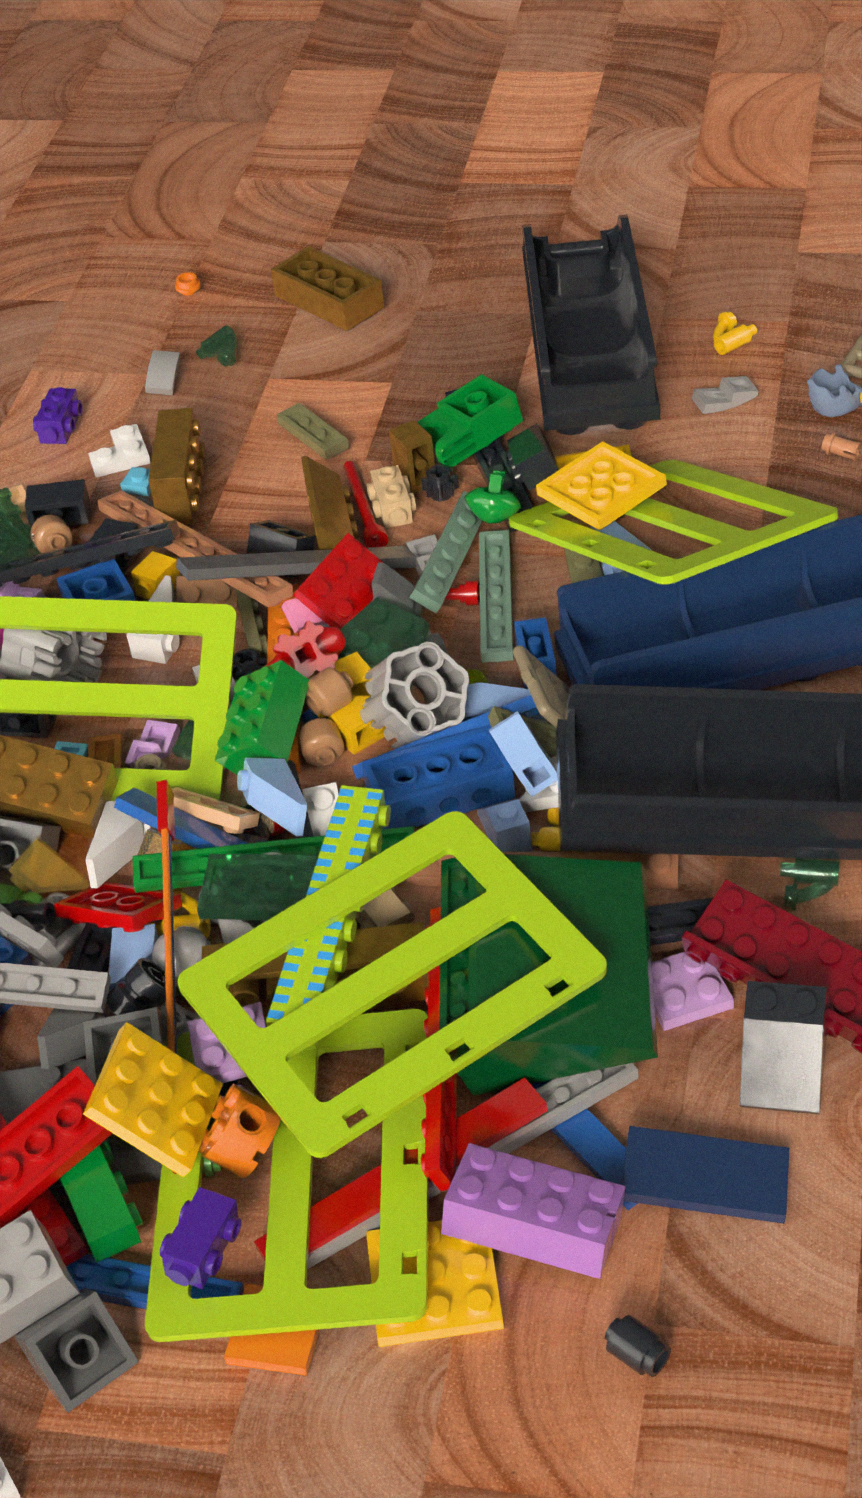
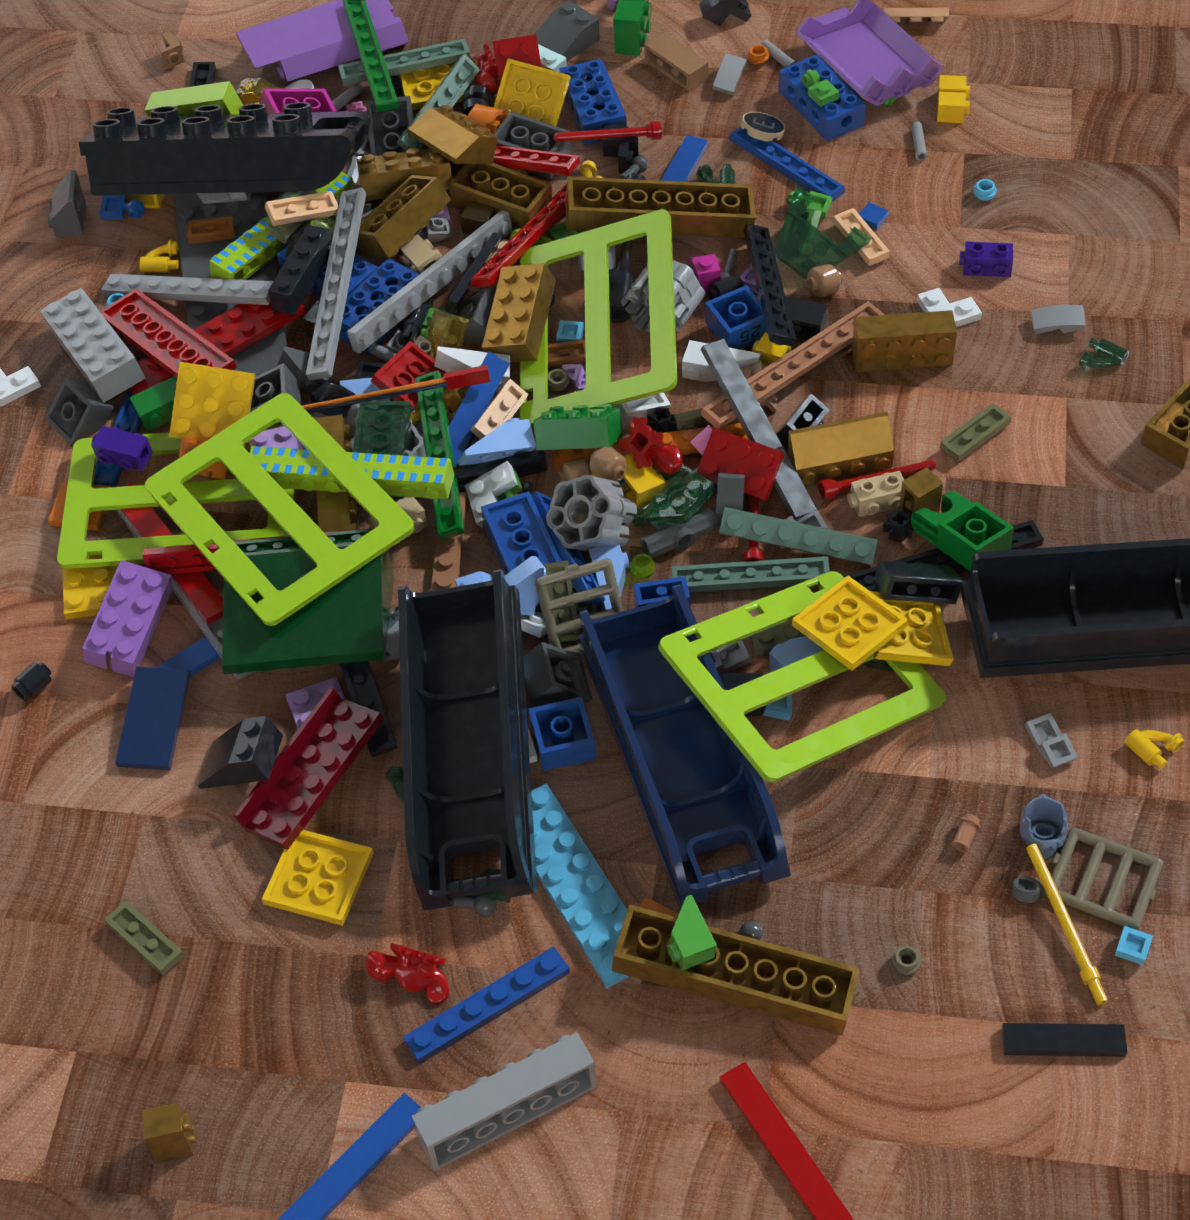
camera: 85 degrees right, 10 degrees up
black brick [25,479,90,528] -> none
green piece [464,470,521,524] -> none

